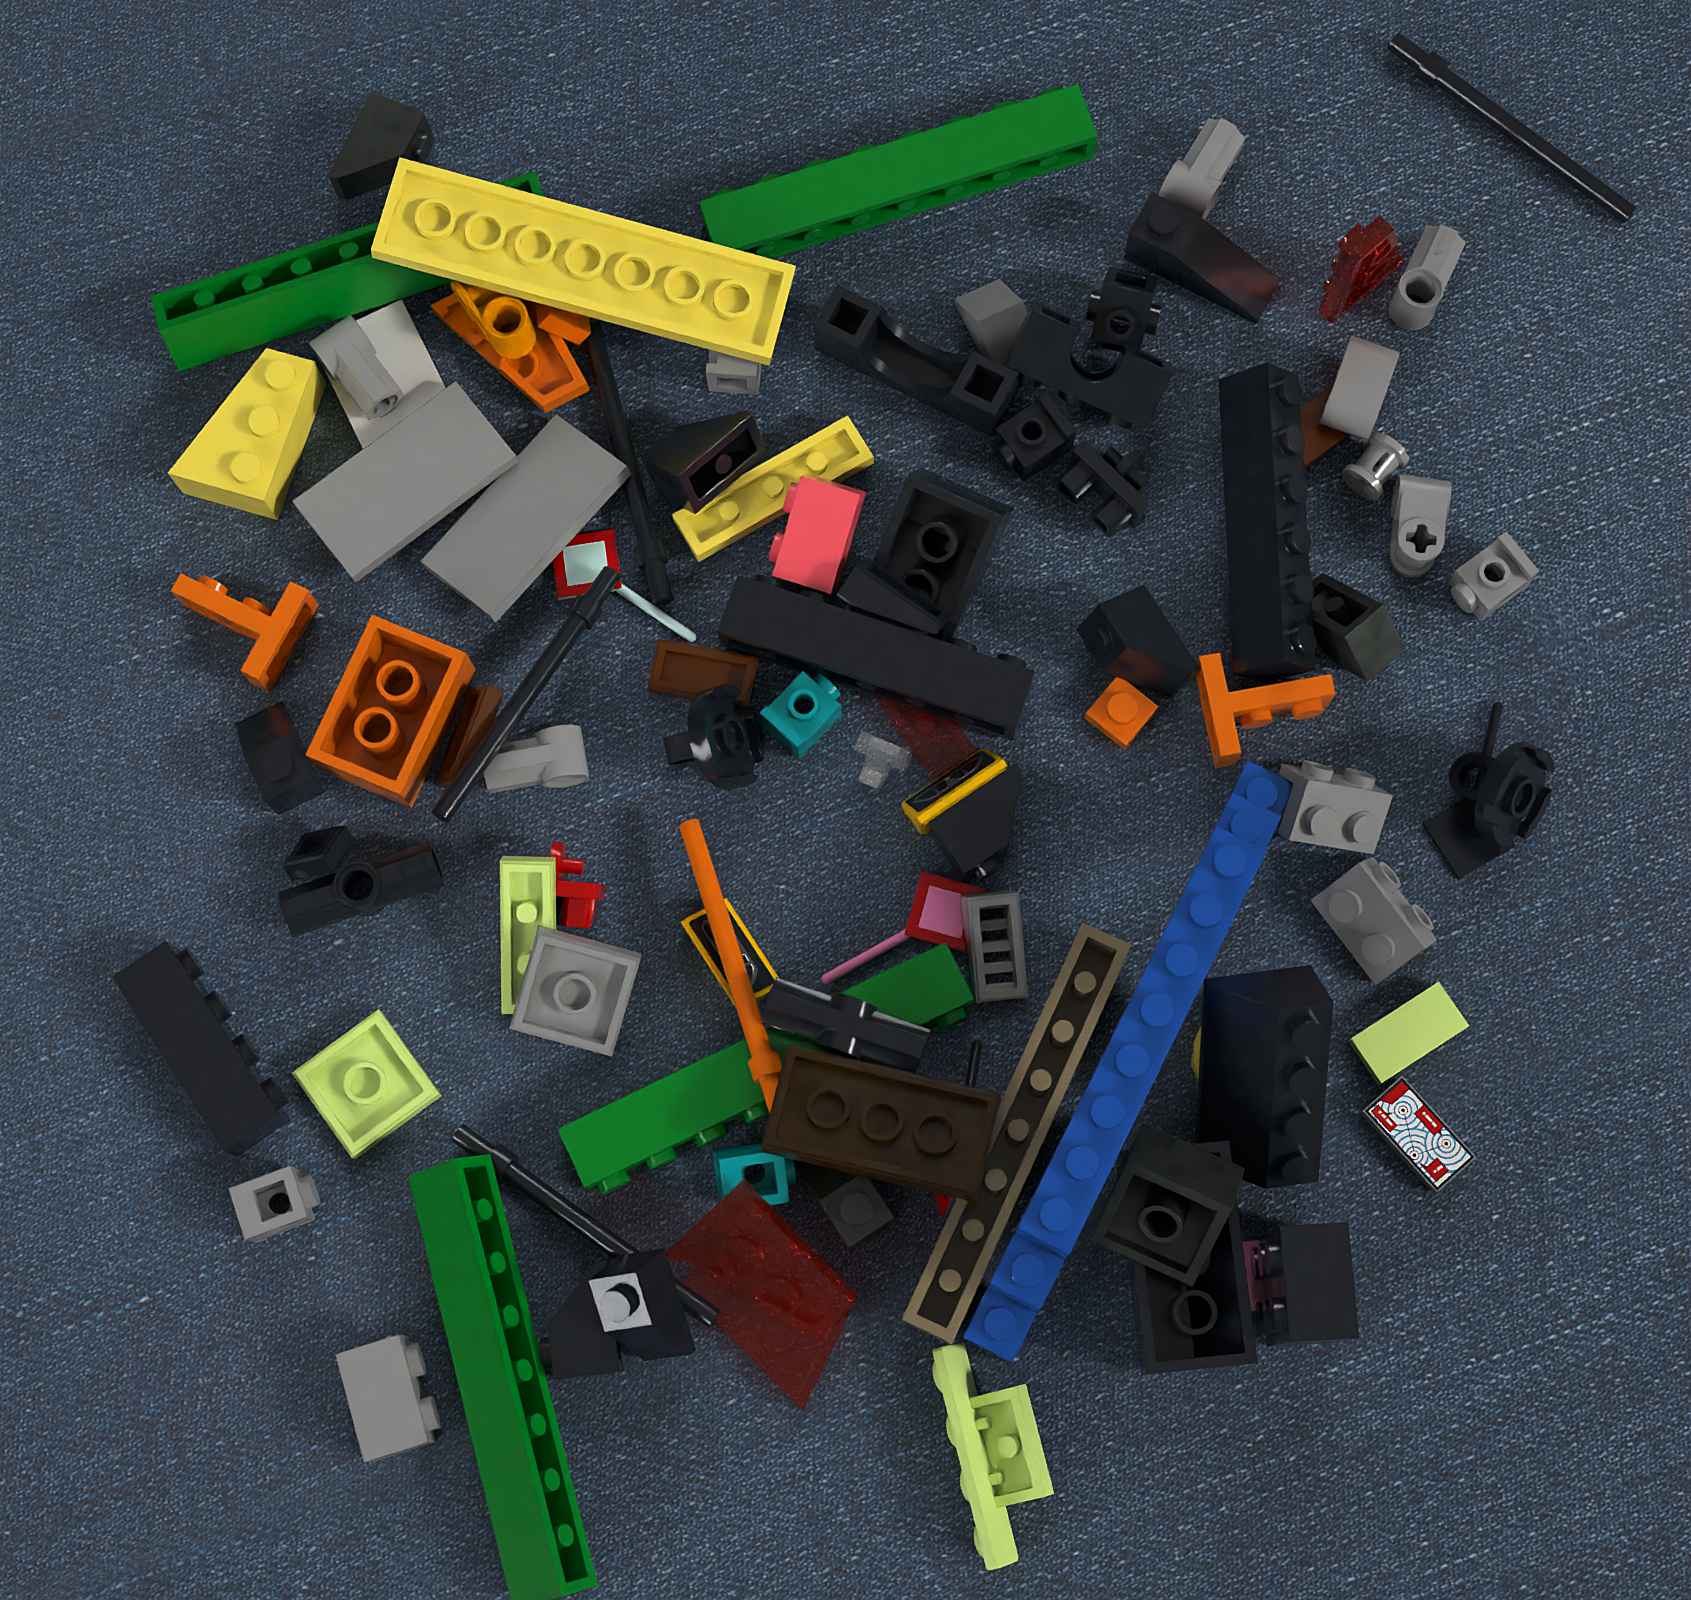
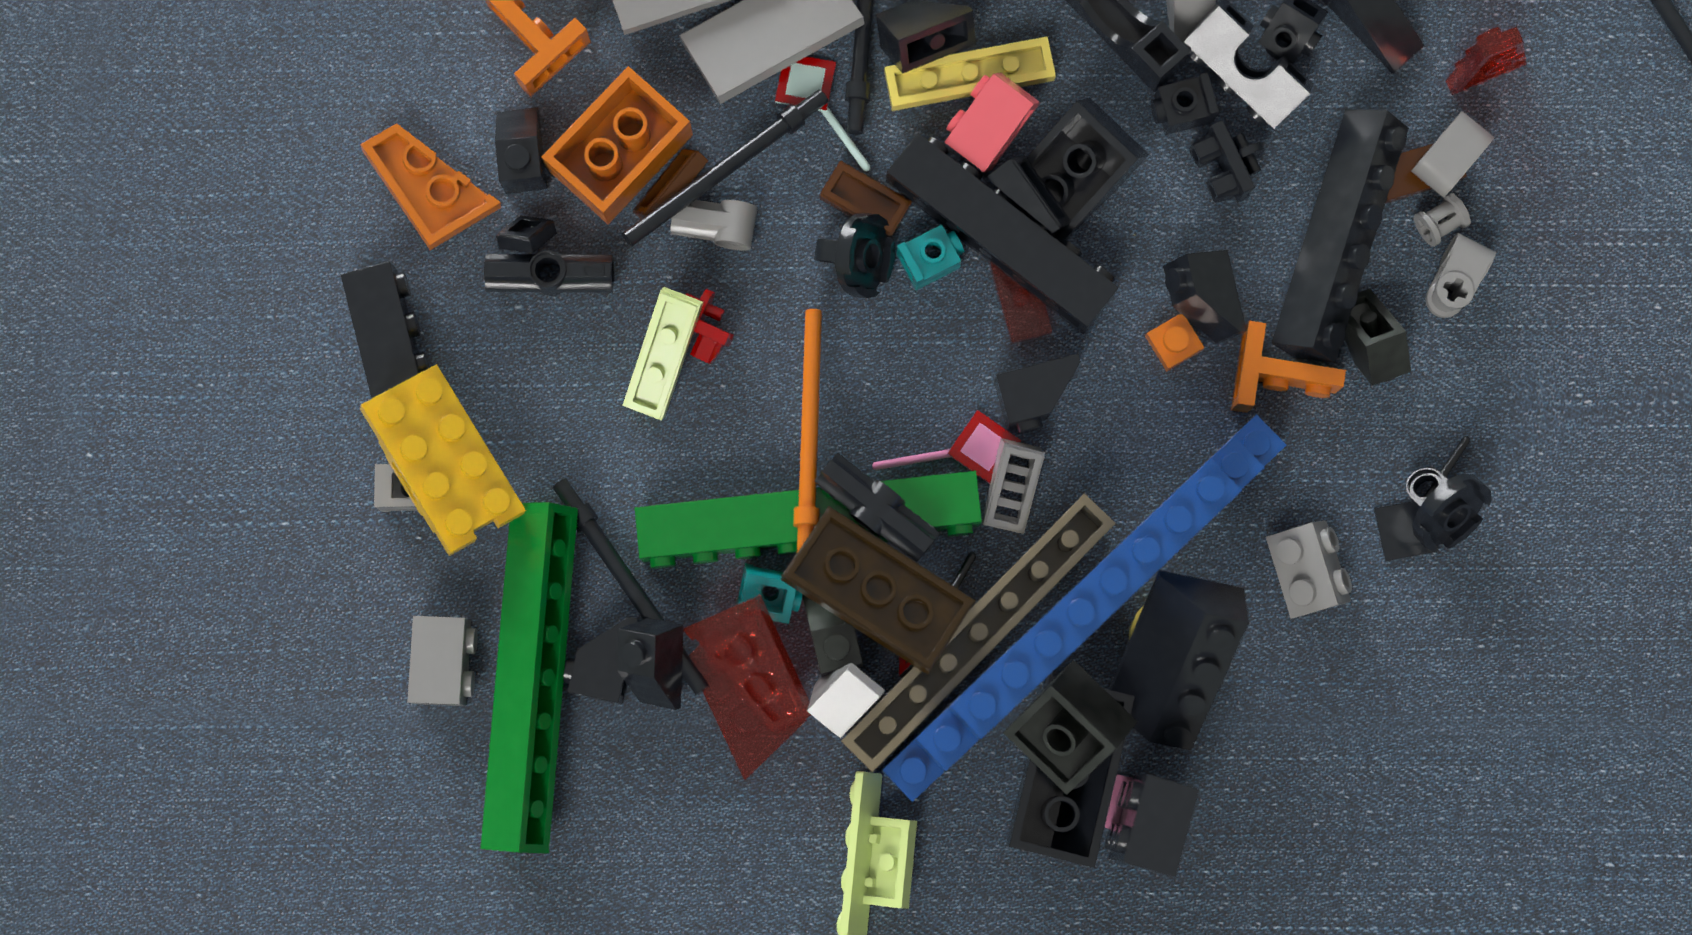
camera: 15 degrees right, 5 degrees up
yellowish green tile [292,1009,442,1159] -> none
light grey tile [509,925,641,1057] -> none
slope [681,898,779,1010] -> none
clear tile [853,731,913,790] -> none
slope [901,748,1008,835] -> none
light grey bracket [1278,760,1393,854] -> none
yellowish green tile [1348,982,1469,1086] -> none
tile [1360,1076,1476,1194] -> none
light grey piece [1389,224,1466,331] -> none
light grey brick [1448,532,1539,622] -> none
none -> yellow piece [360,364,526,556]
none -> orange wing [361,123,501,250]
none -> slope [807,663,885,738]

